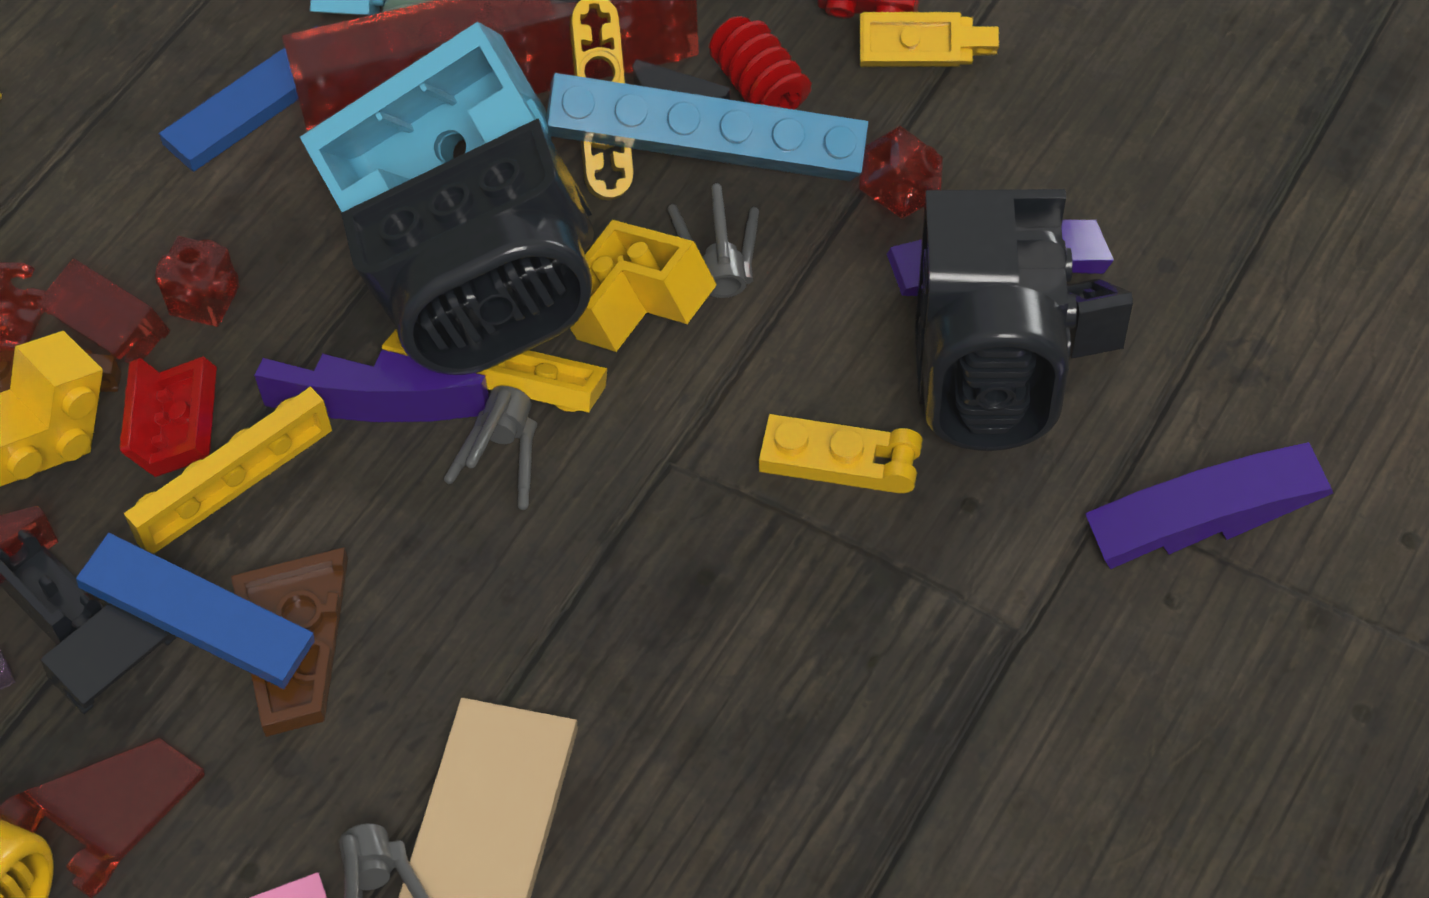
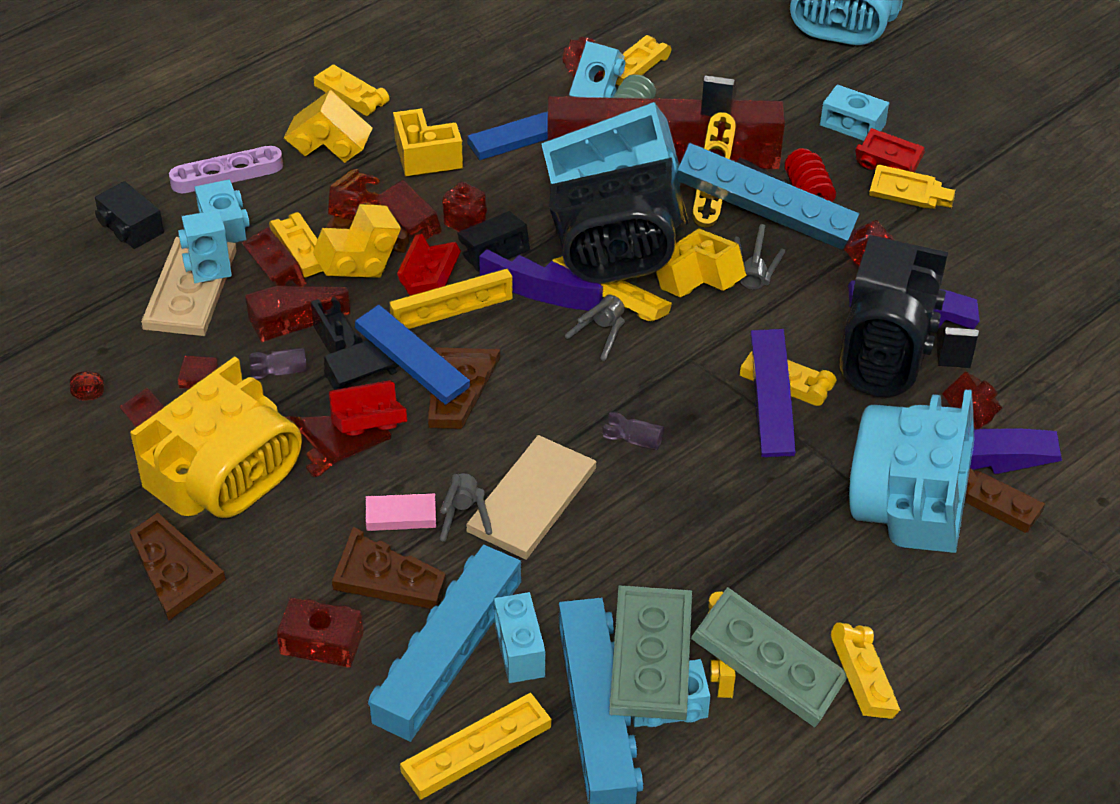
camera: 15 degrees right, 10 degrees down
none -> red bracket [329,380,407,435]
none -> yellow brick [393,108,463,176]
none -> black hinge [457,211,530,272]
none -> clear purple bar [603,412,664,450]
none -> dark purple slope [750,329,795,457]
none -> medium azure brick [849,390,975,553]
none -> clear red brick [942,371,1003,429]
none -> reddish brown hinge [965,468,1045,533]

